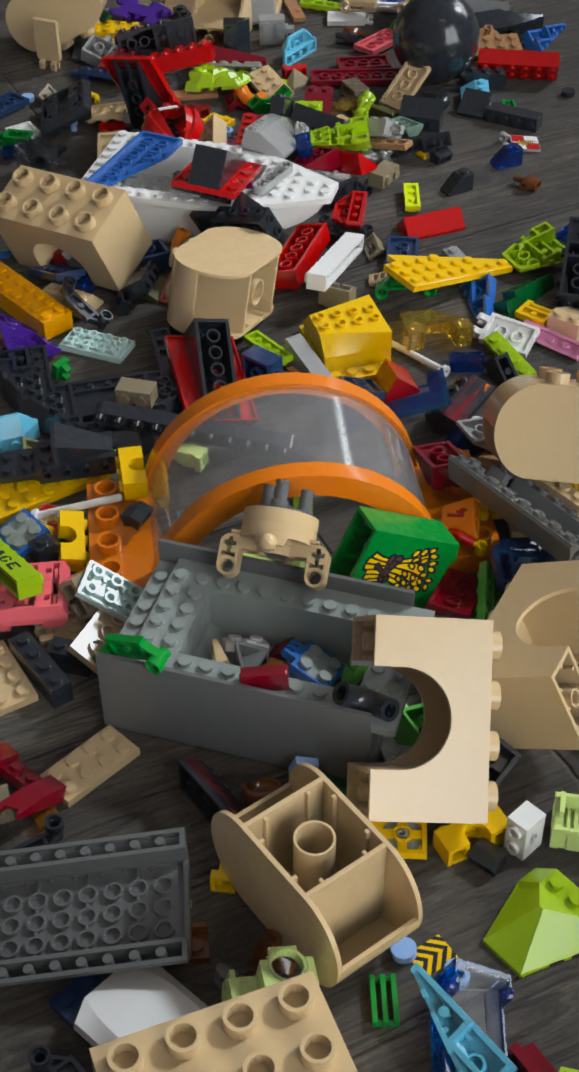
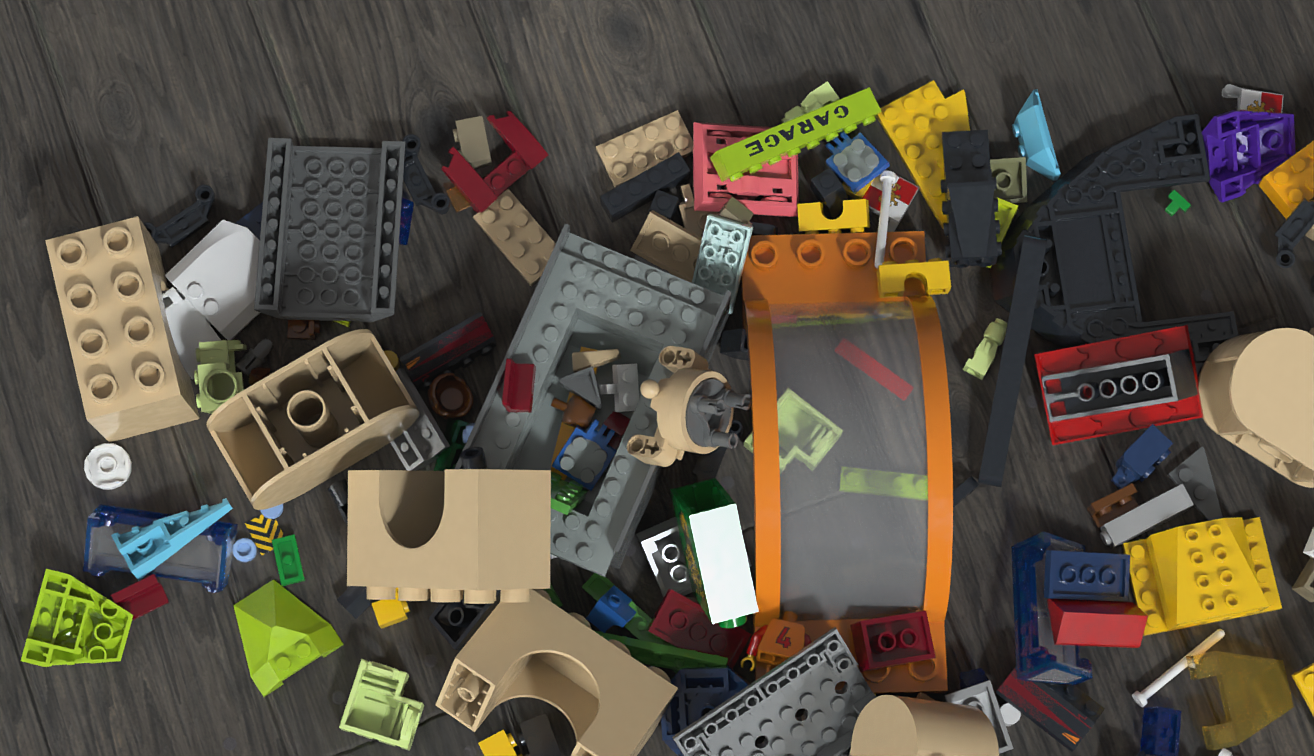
camera: 95 degrees right, 35 degrees up
light aqua tile [59,327,136,364] -> none
green plate [92,633,171,675] -> none
dark tan piece [115,377,158,409] -> none
black piece [120,501,153,530] -> none
lime plate [243,330,294,366] -> none
green tile [369,973,400,1027] -> none
white brick [503,800,546,861] -> none
none -> green plate [272,534,306,586]

